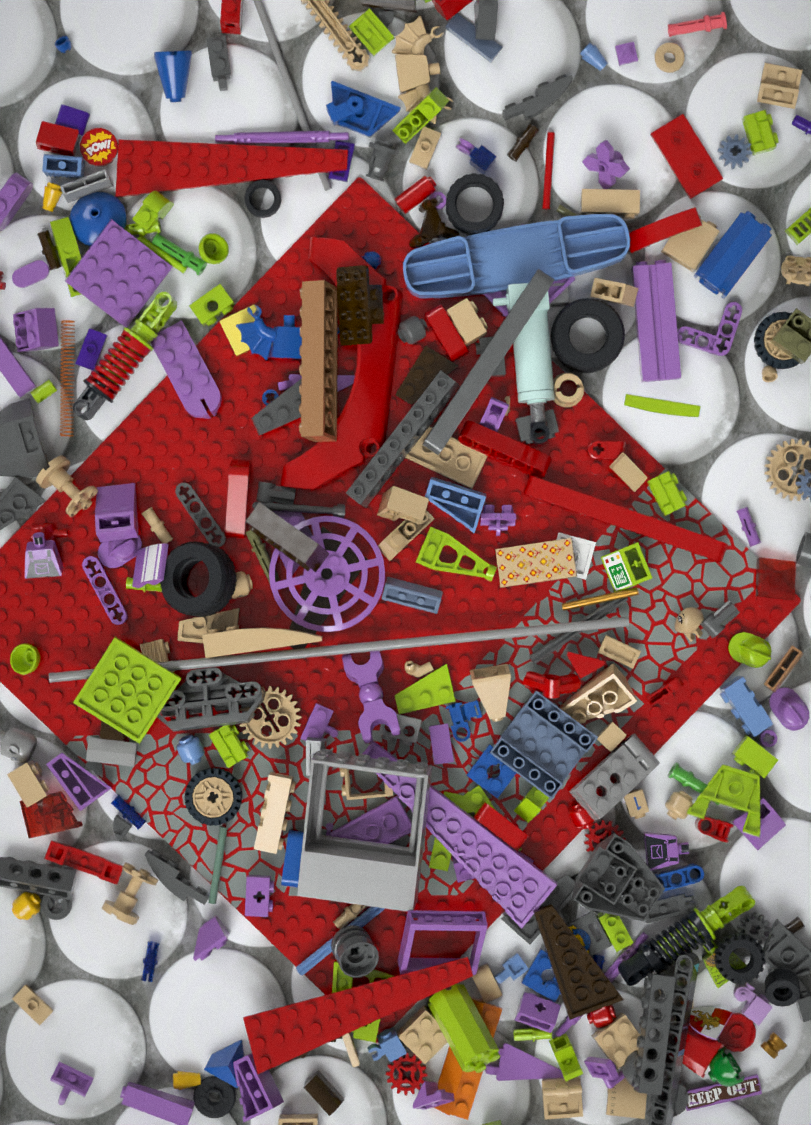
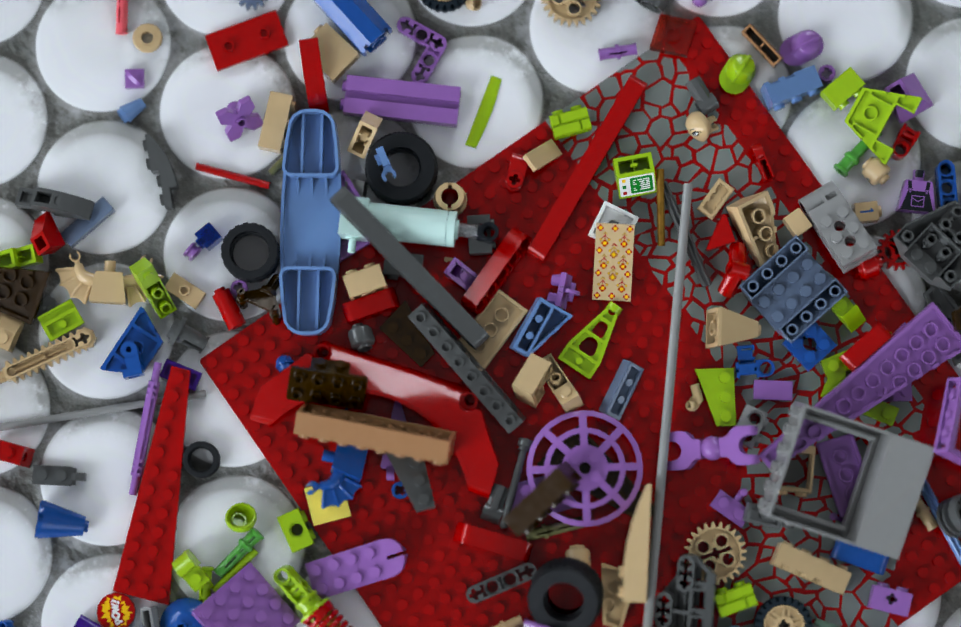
camera: 75 degrees left, 5 degrees down
dark brown pin [507,124,539,162] -> none
none -> medium blue plate [374,146,397,182]

